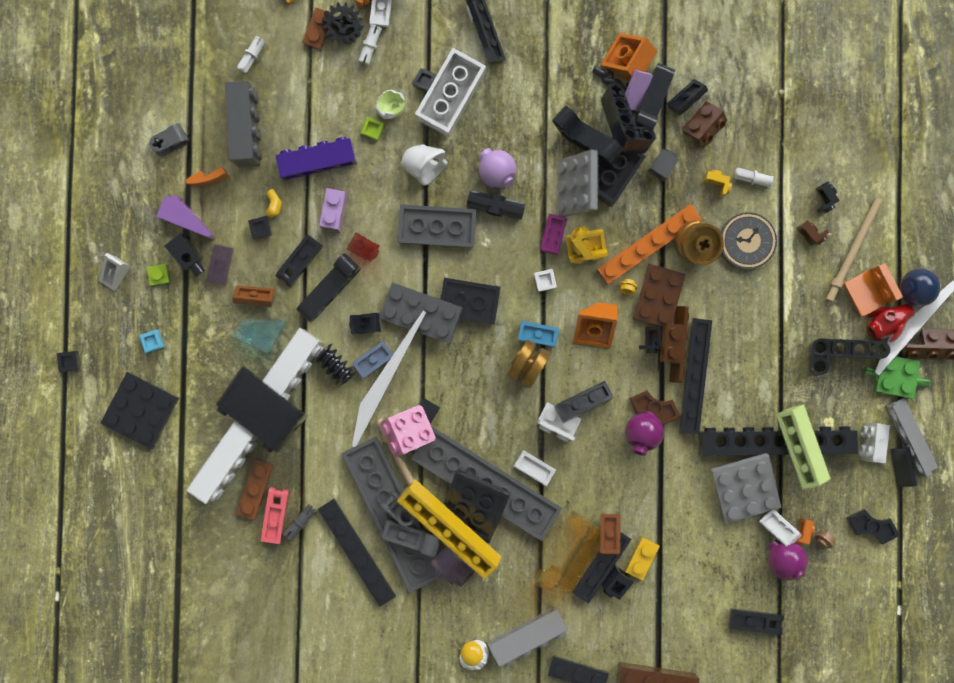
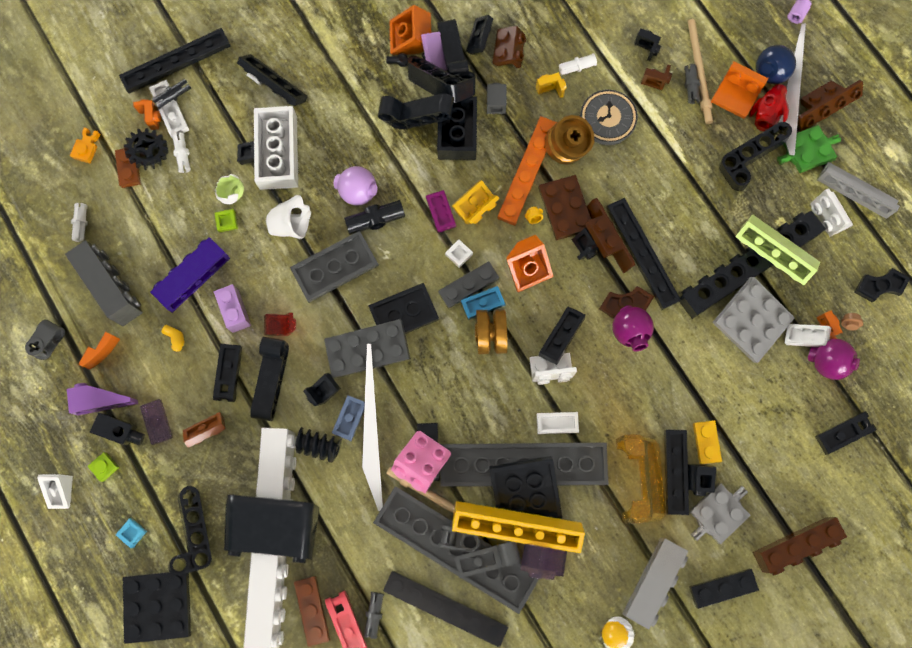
camera: 30 degrees left, 10 degrees down
black plate [57,351,80,372] -> none
clear light blue wing [234,320,286,354] -> none
black plate [248,216,272,240] -> none
light grey plate [557,150,597,217] -> none
yellow bracket [569,225,592,259] -> none
dark orange plate [600,514,621,554] -> none
black tile [890,447,917,487] -> none
none -> black beam [168,486,212,576]
none -> dark grey plate [438,261,499,309]
none -> dark grey pin [684,64,700,104]
none -> light grey plate [689,483,751,544]

